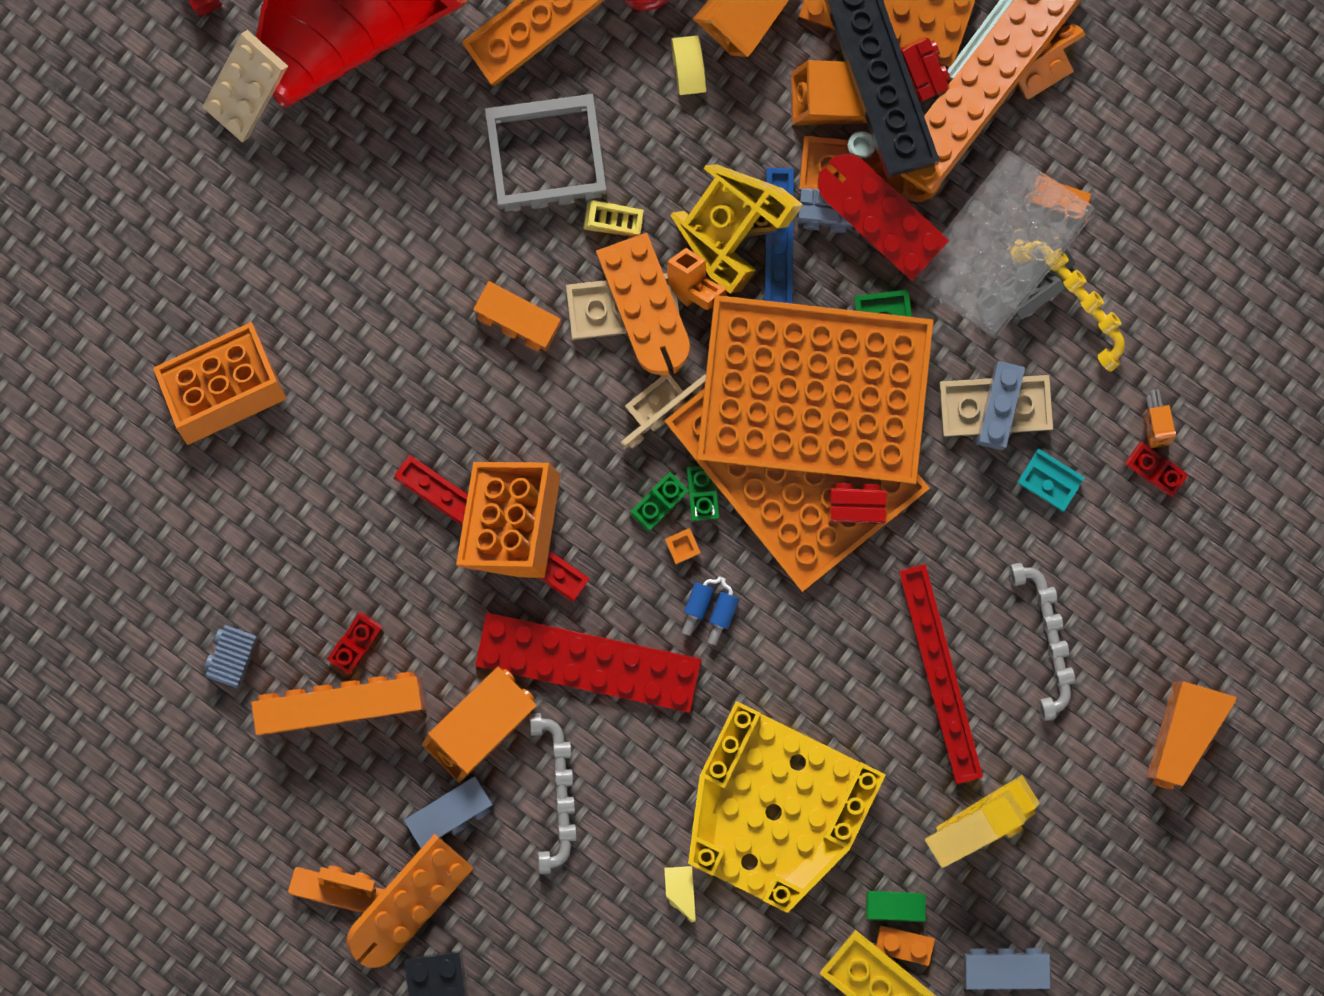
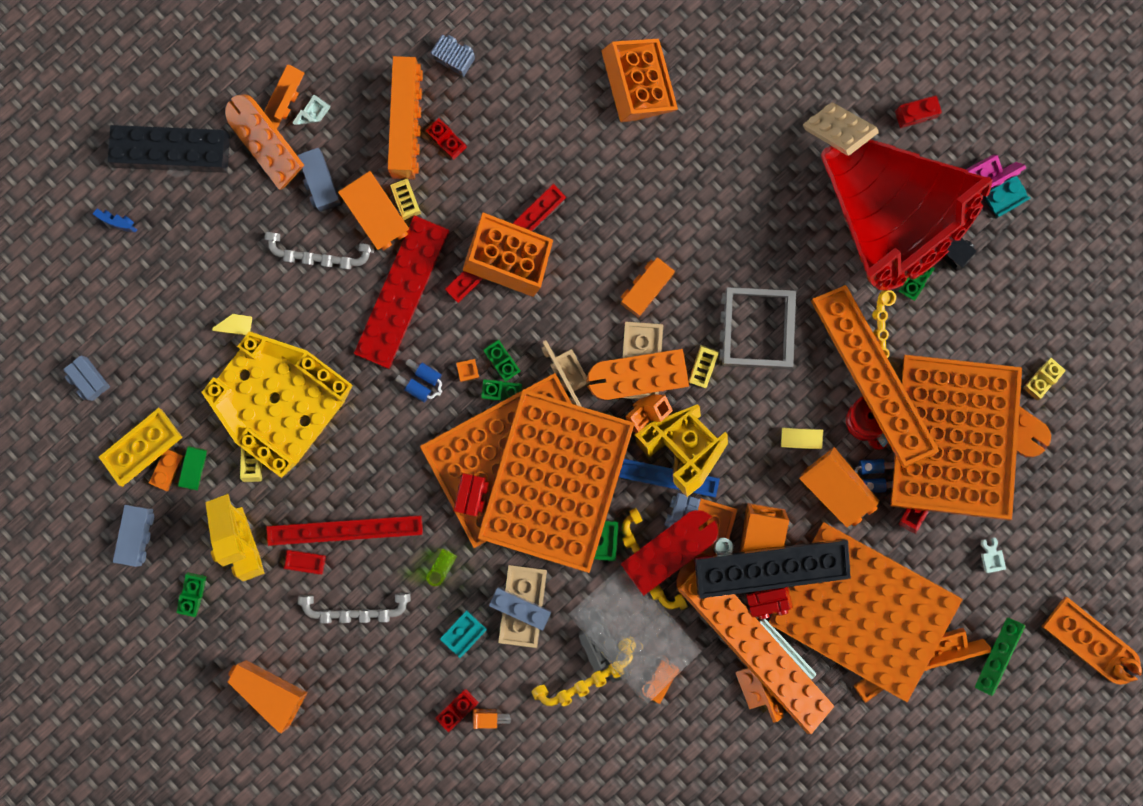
camera: 95 degrees right, 0 degrees up
none -> green slope [176,572,207,617]
none -> light yellow slope [240,448,262,482]
none -> red tile [284,550,326,575]
none -> light aqua slope [293,95,331,125]
none -> light yellow slope [390,178,421,220]
none -> clear neon green piece [426,548,457,586]
none -> yellow bar [622,507,688,611]

